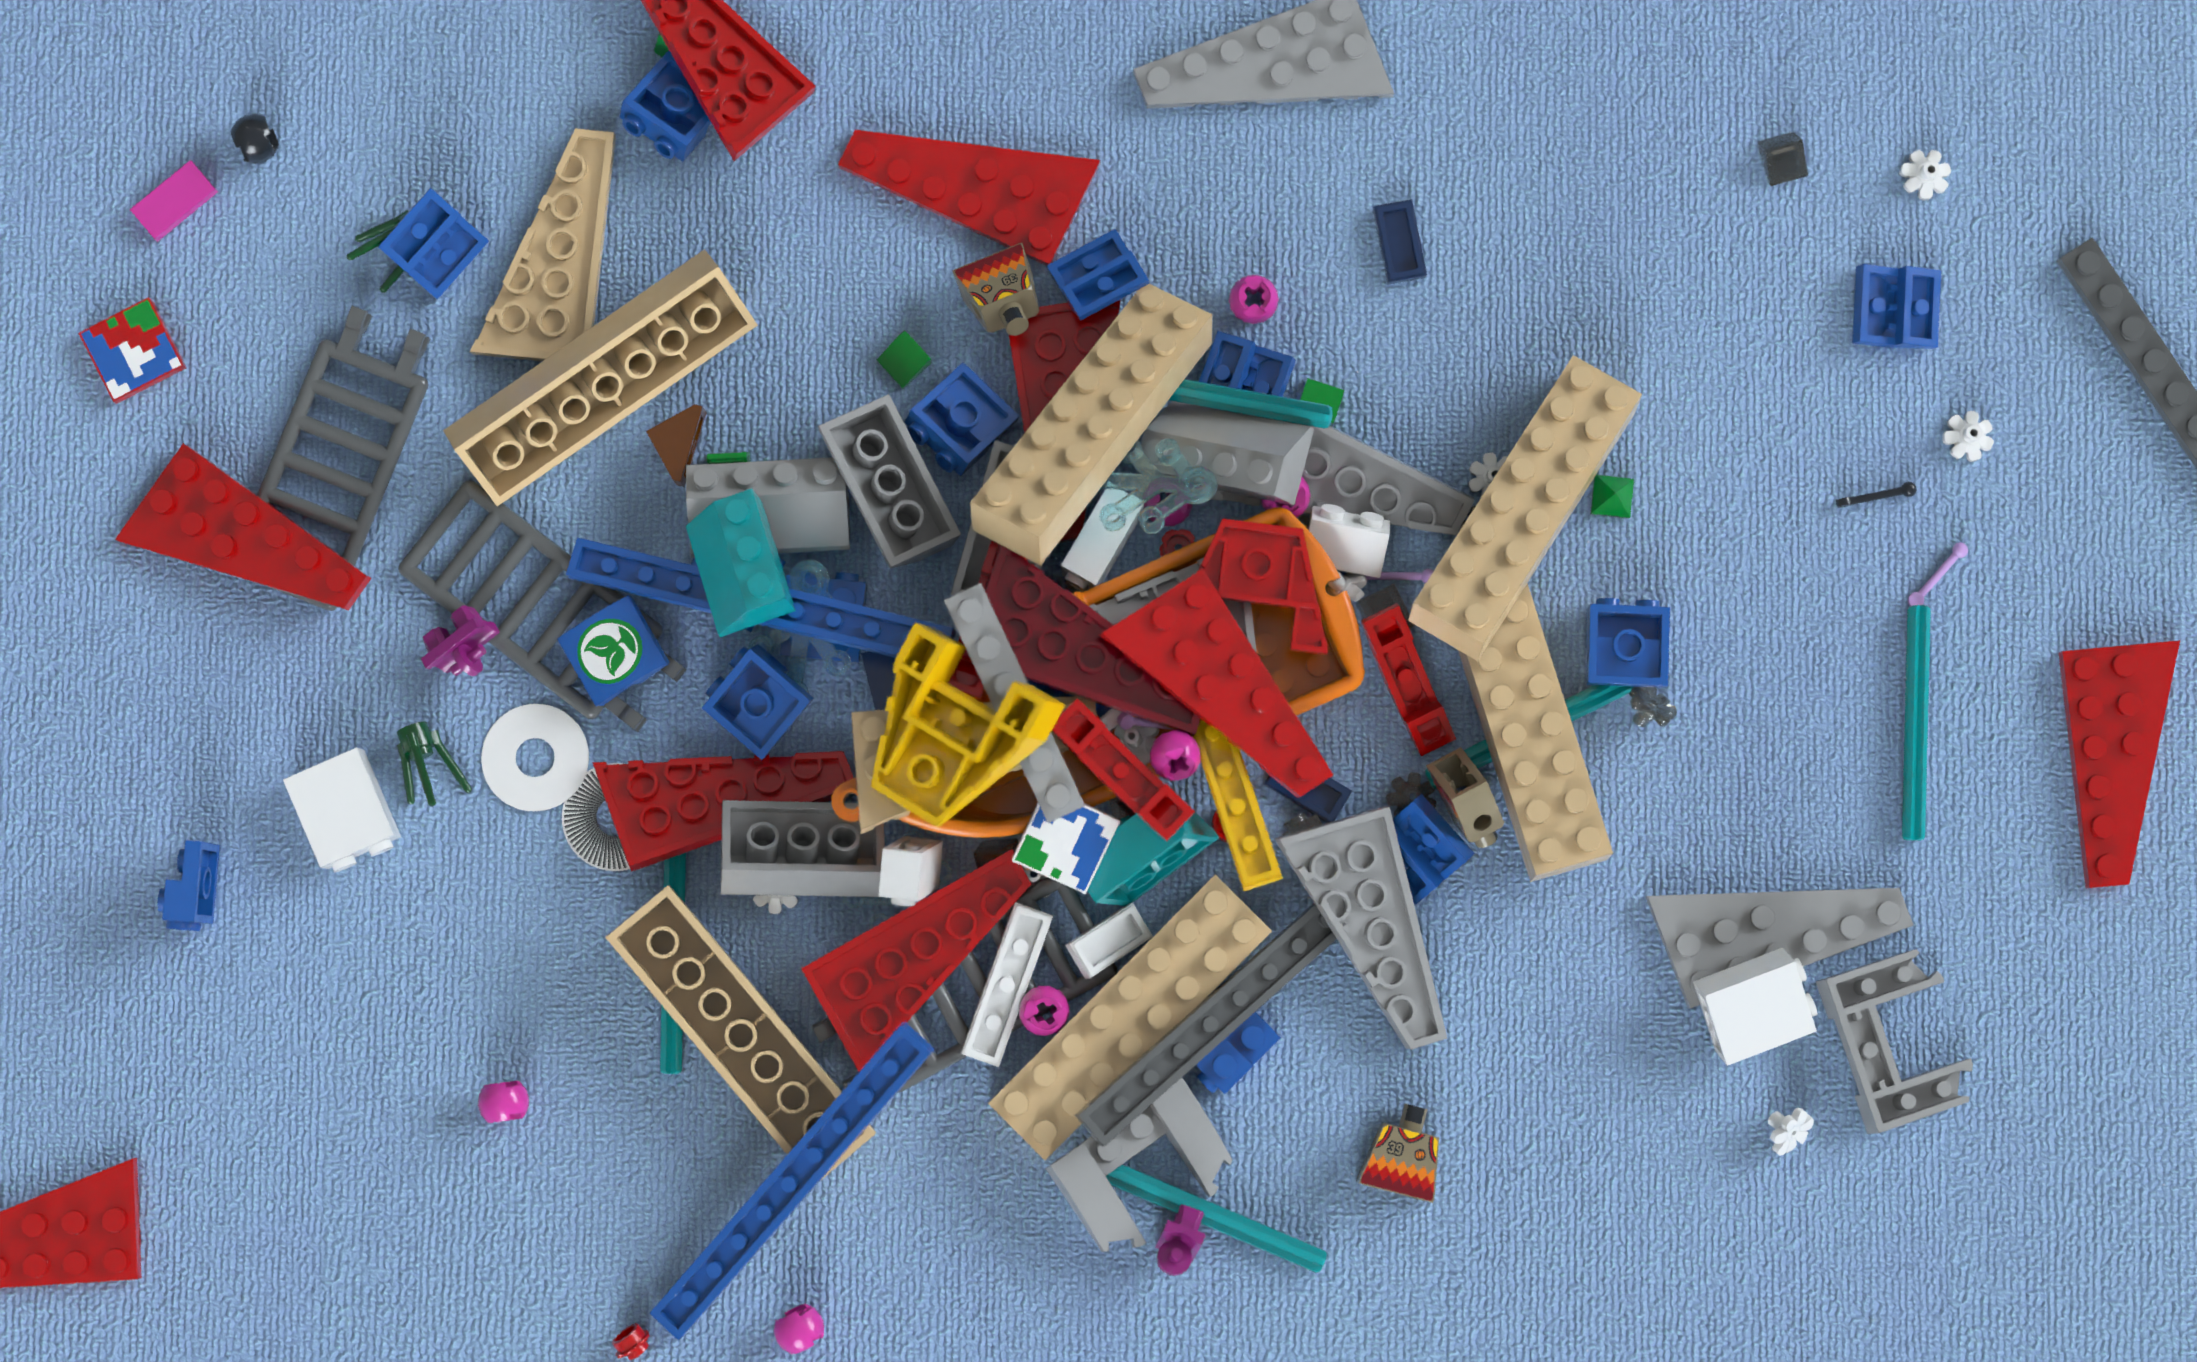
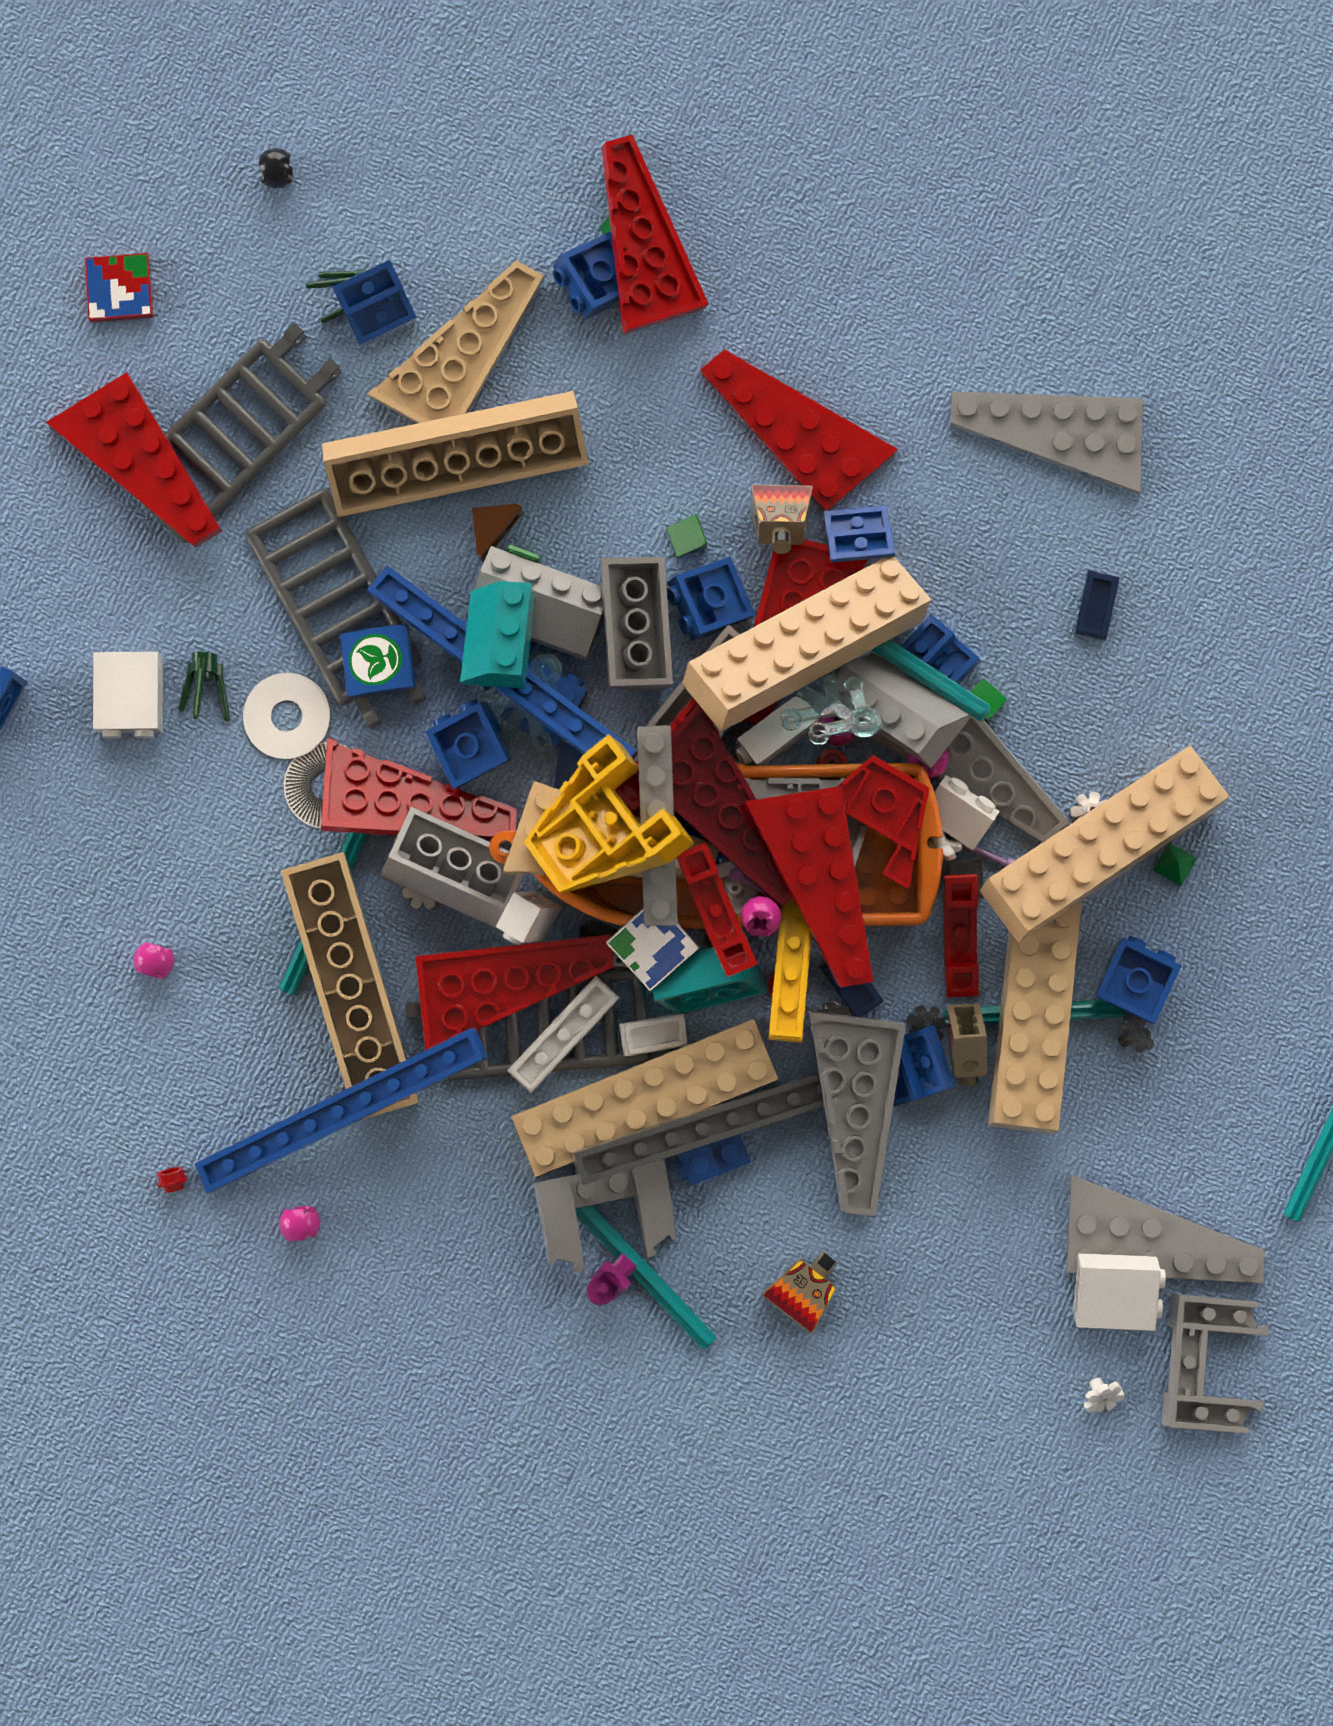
camera: 25 degrees right, 0 degrees up
dark pink tile [130,160,218,242] -> none
magenta hips [421,605,500,676] -> none
dark pink piece [1019,986,1070,1036] -> none
dark pink piece [1229,274,1279,324] -> none

